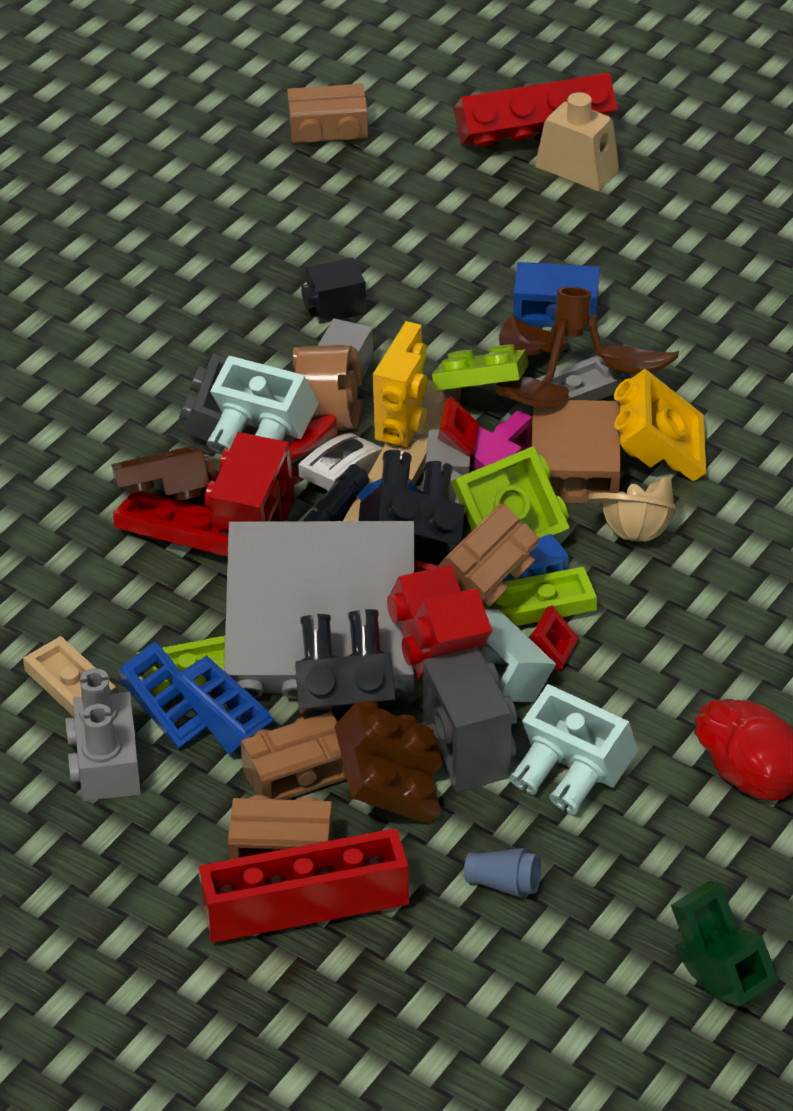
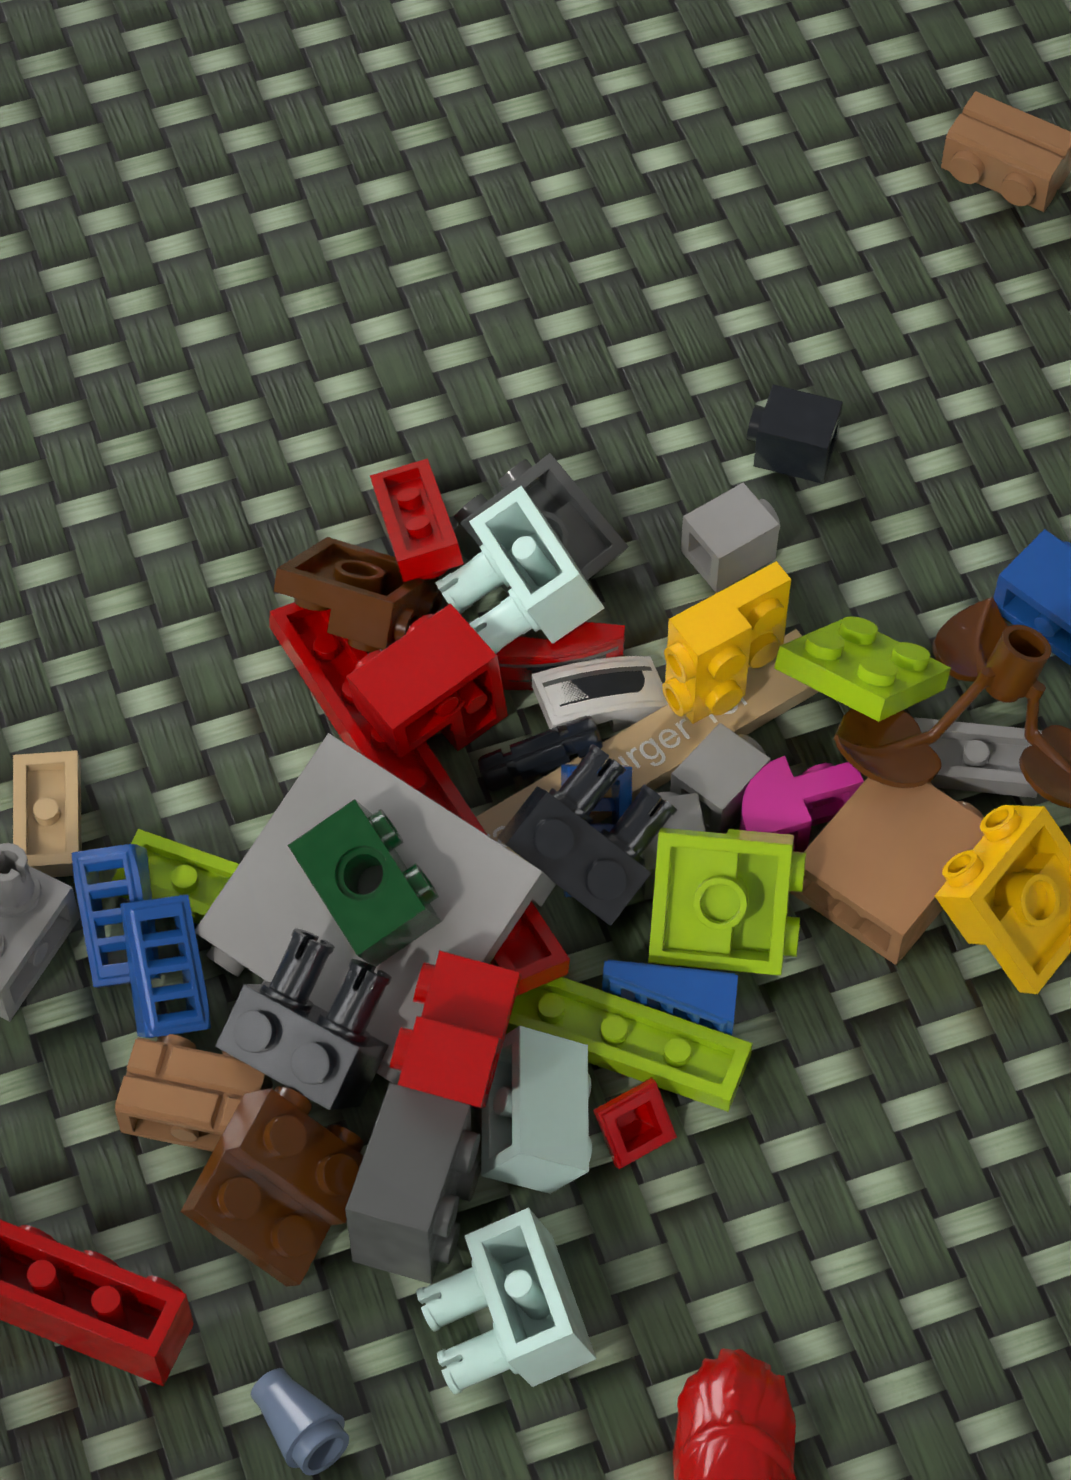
camera: 35 degrees right, 15 degrees up
medium nougat brick [228,795,333,860] -> none
medium nougat brick [293,345,363,431] -> none
medium nougat brick [436,504,540,607] -> none
red slope [437,397,479,456] -> none
tan piece [588,477,676,542] -> none
none -> dark green brick [288,799,442,967]
none -> red plate [370,458,464,582]

